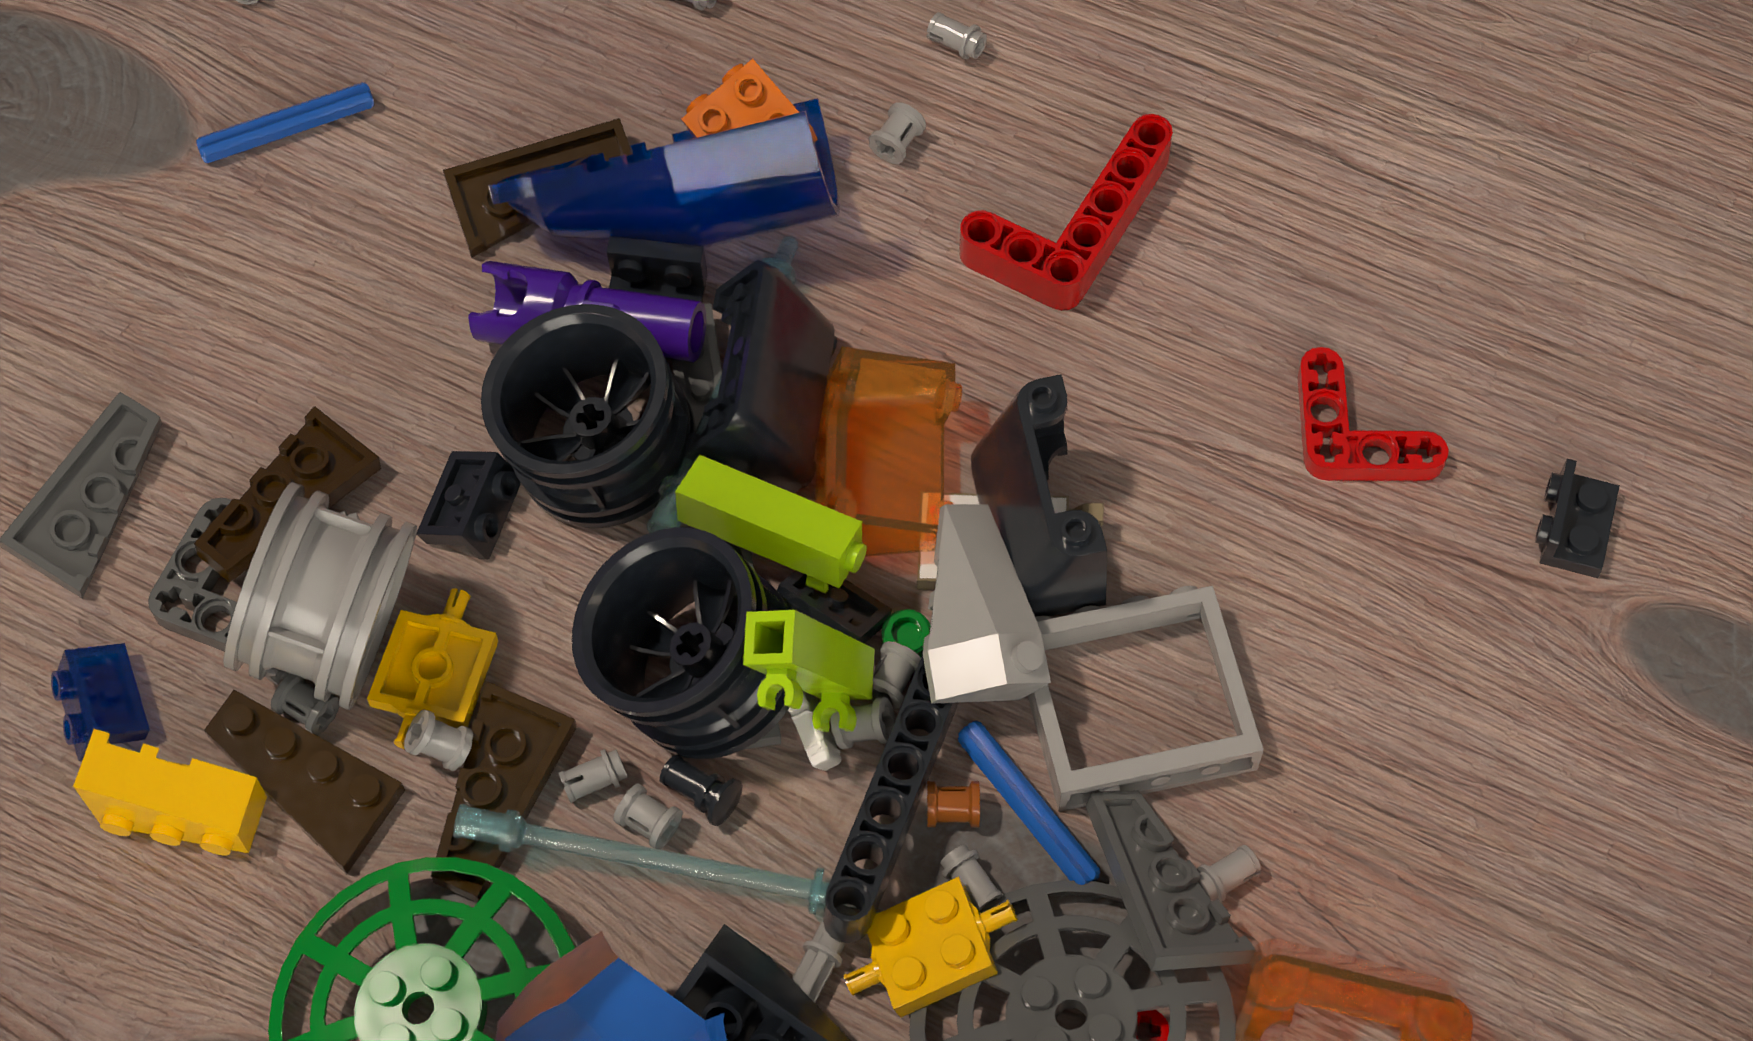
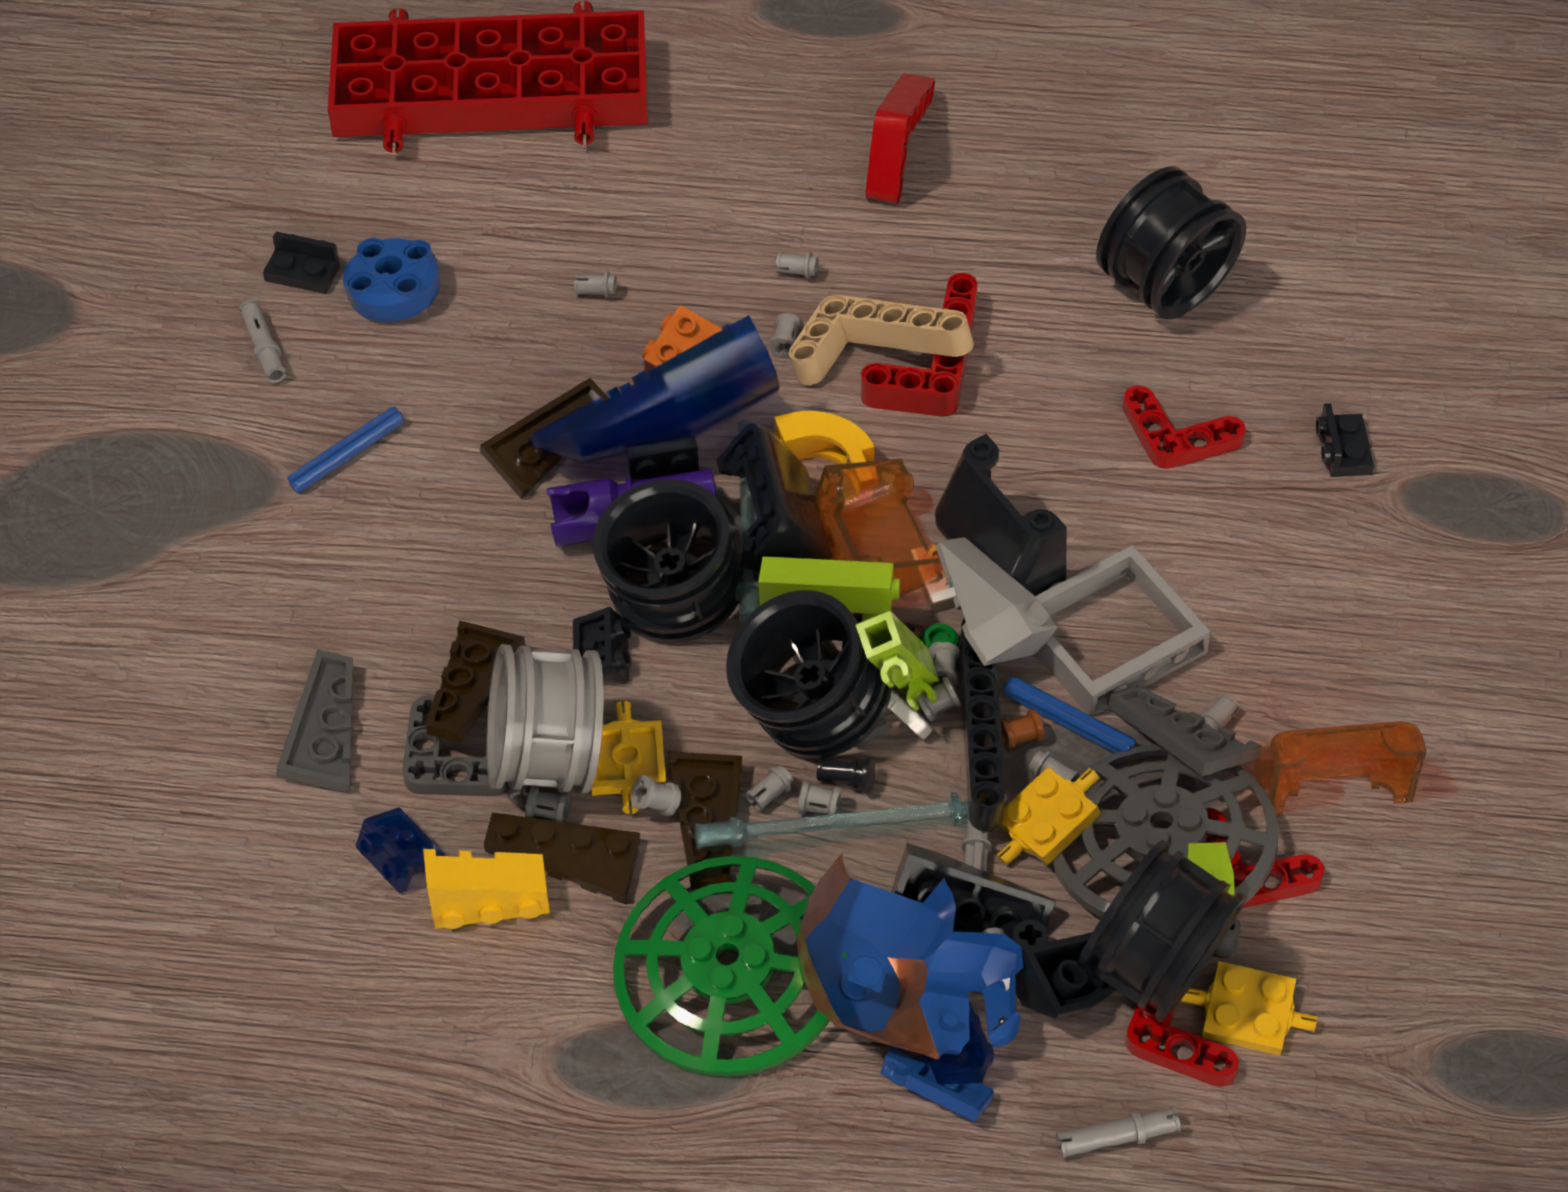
camera: 20 degrees left, 10 degrees down
none -> yellow arch [774,411,877,501]
none -> tan beam [789,295,974,385]
none -> black wheel [1096,166,1246,320]

